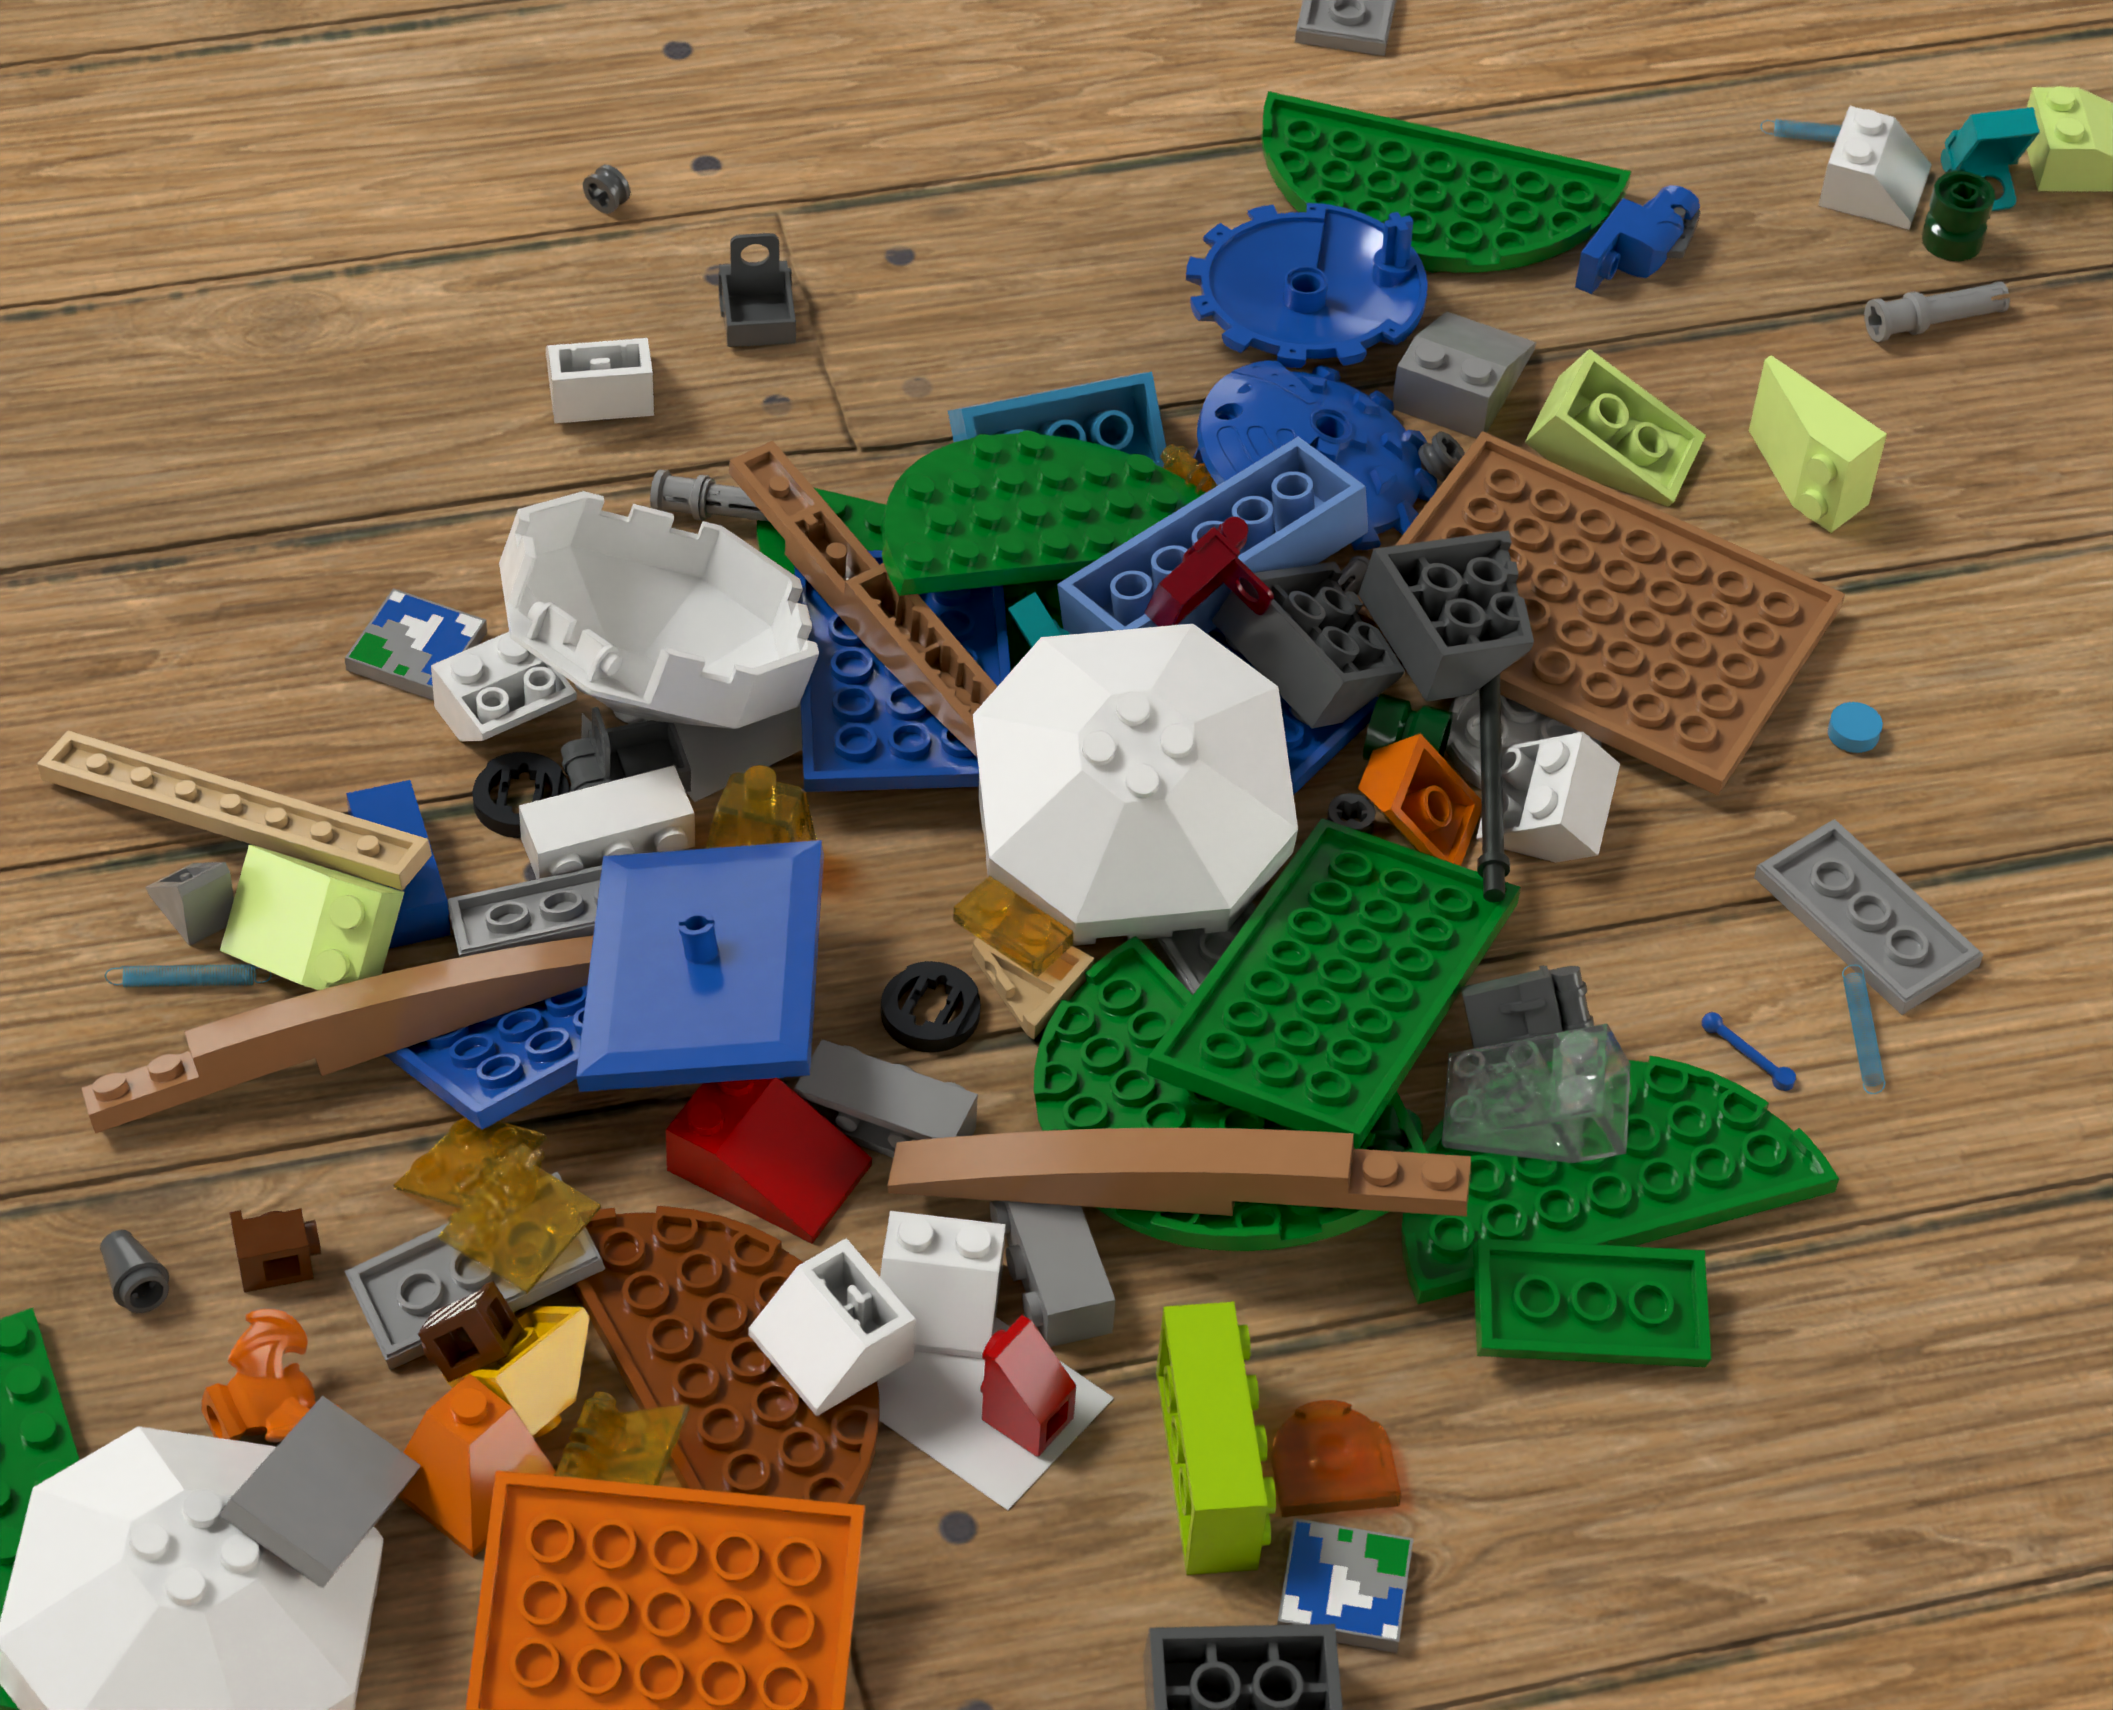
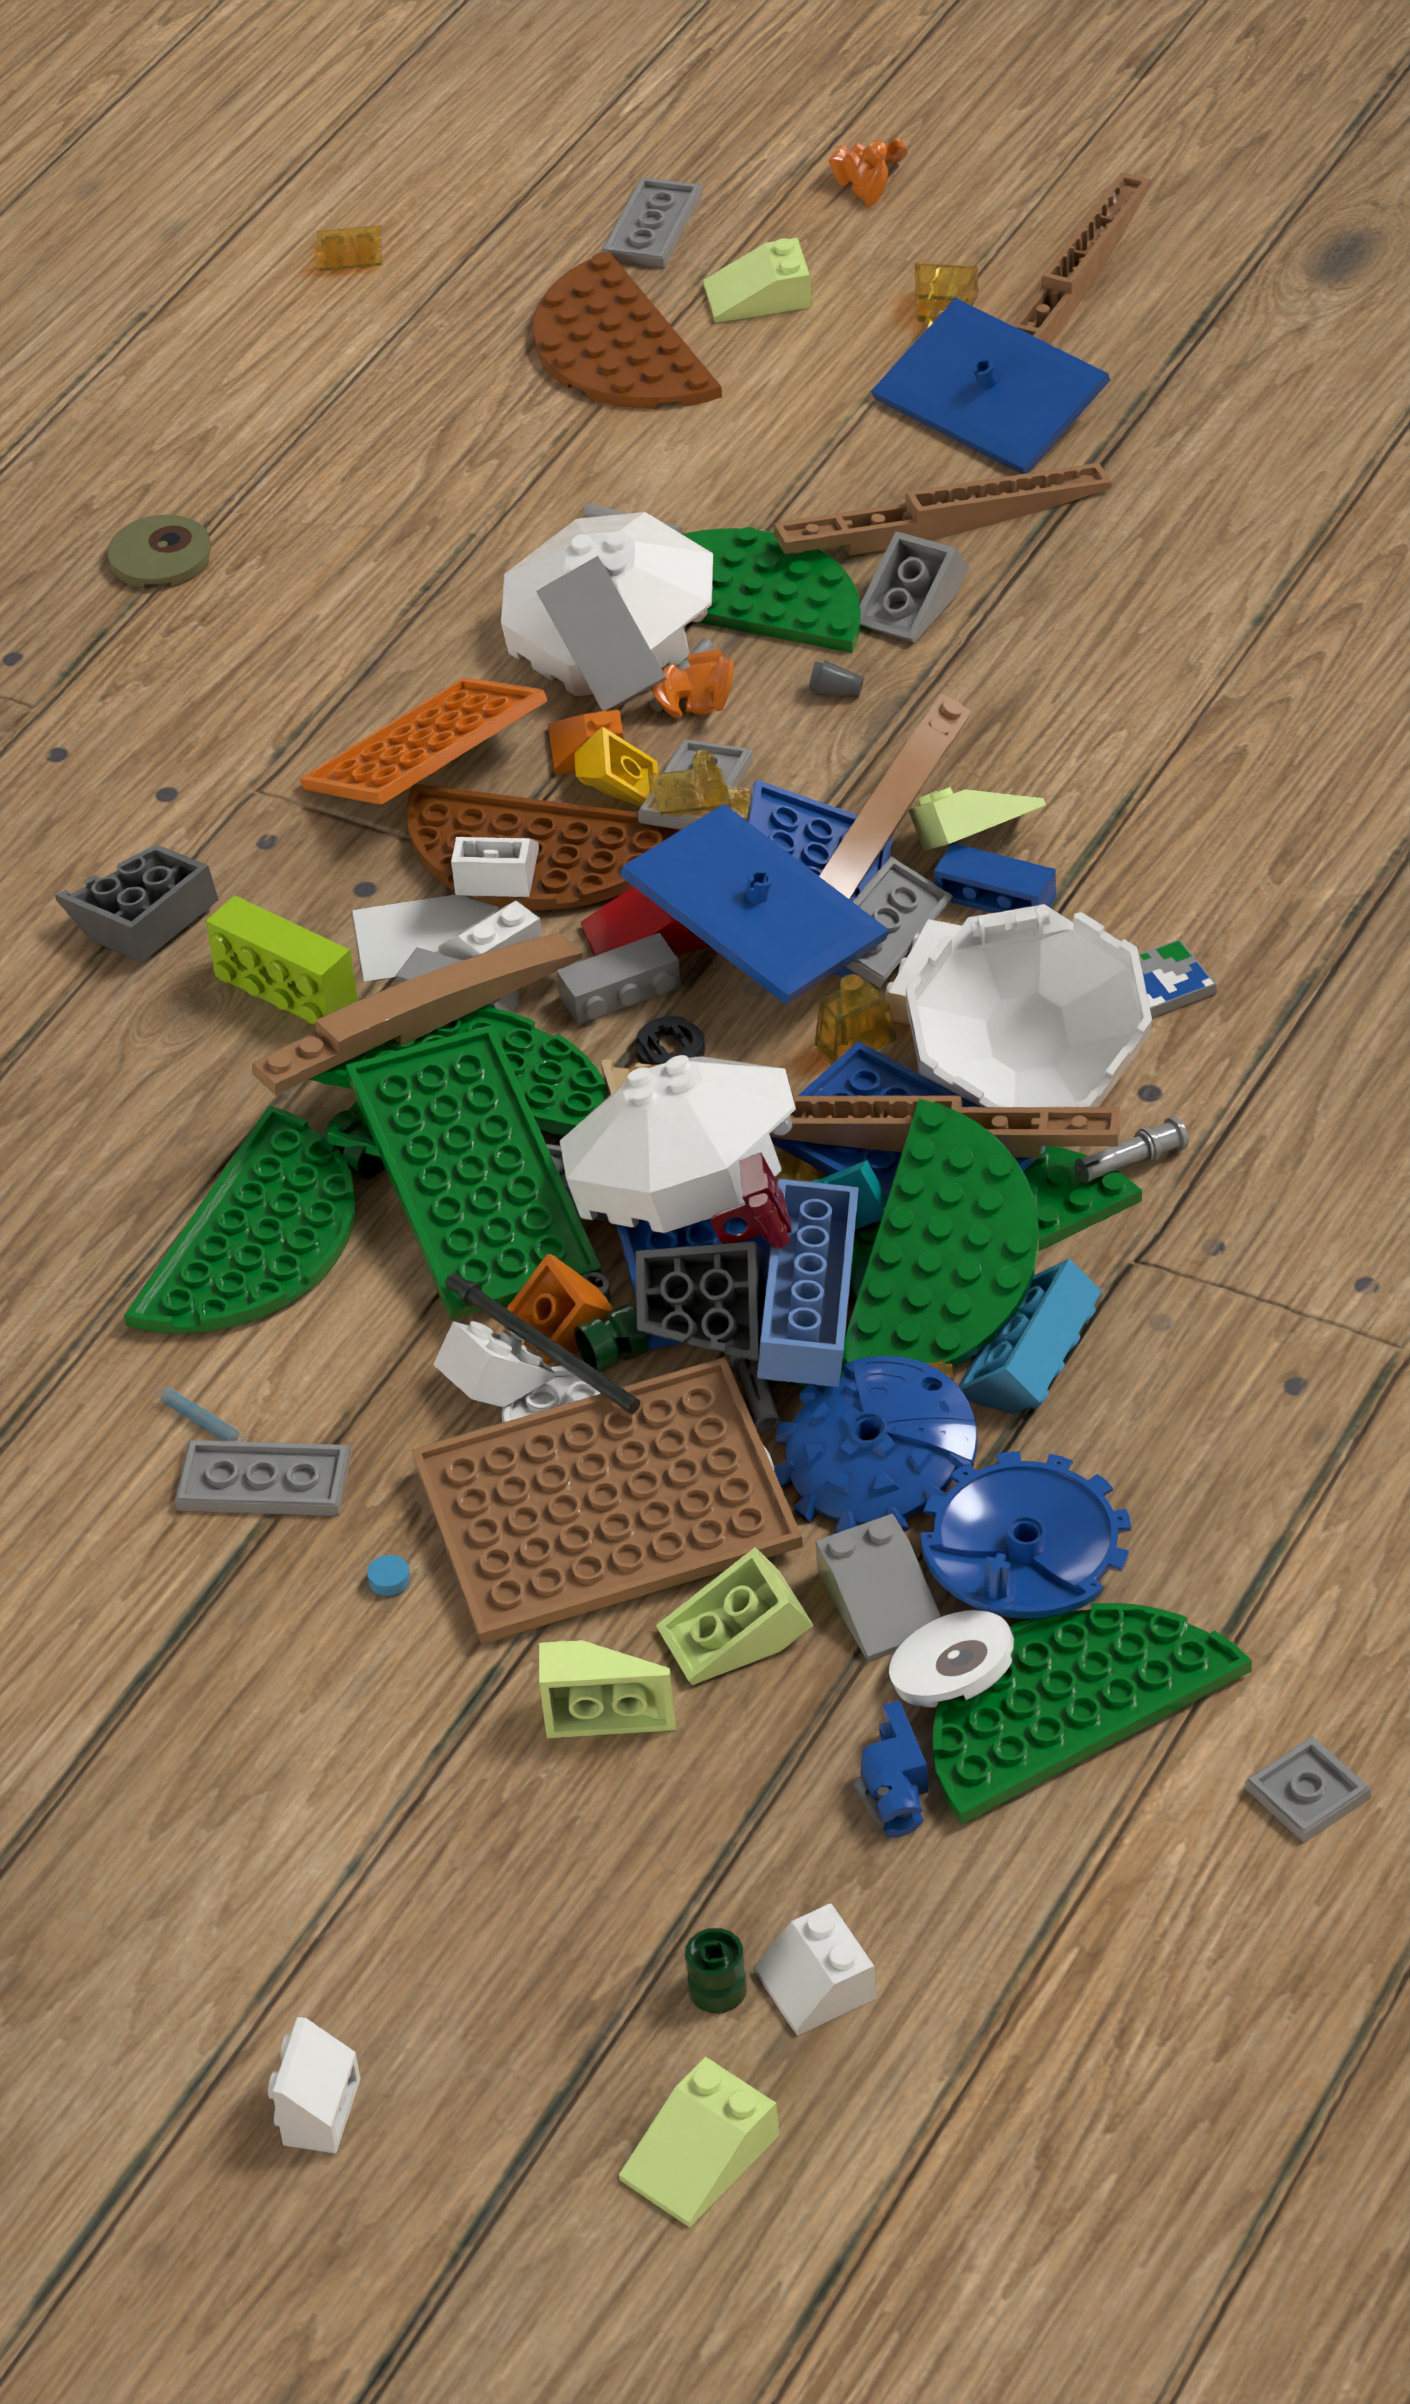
camera: 140 degrees right, 5 degrees down
tan plate [37,731,432,891] -> none
medium azure piece [105,964,272,987] -> none
light grey slope [145,862,234,946] -> none
reddish brown brick [229,1208,321,1293] -> none
reddish brown brick [418,1281,524,1383] -> none
white slope [545,338,654,423] -> none
clear yellow hinge [553,1392,690,1486] -> none
dark grey piece [718,233,796,347] -> none
red slope [980,1315,1077,1457] -> none
clear orange tile [1271,1400,1402,1517] -> none
tile [1277,1518,1413,1653] -> none
dark grey wedge [1358,530,1534,702] -> none
dark grey bush [1419,431,1465,482] -> none
clear slope [1442,1023,1630,1163] -> none
dark grey piece [1460,965,1595,1069] -> none
green plate [1473,1238,1711,1368] -> none
blue hinge [1702,1012,1796,1091] -> none
medium azure piece [1760,119,1842,142] -> none
light grey pin [1864,281,2010,342] -> none
teal piece [1941,107,2040,211] -> none
none -> white tile [889,1610,1015,1707]

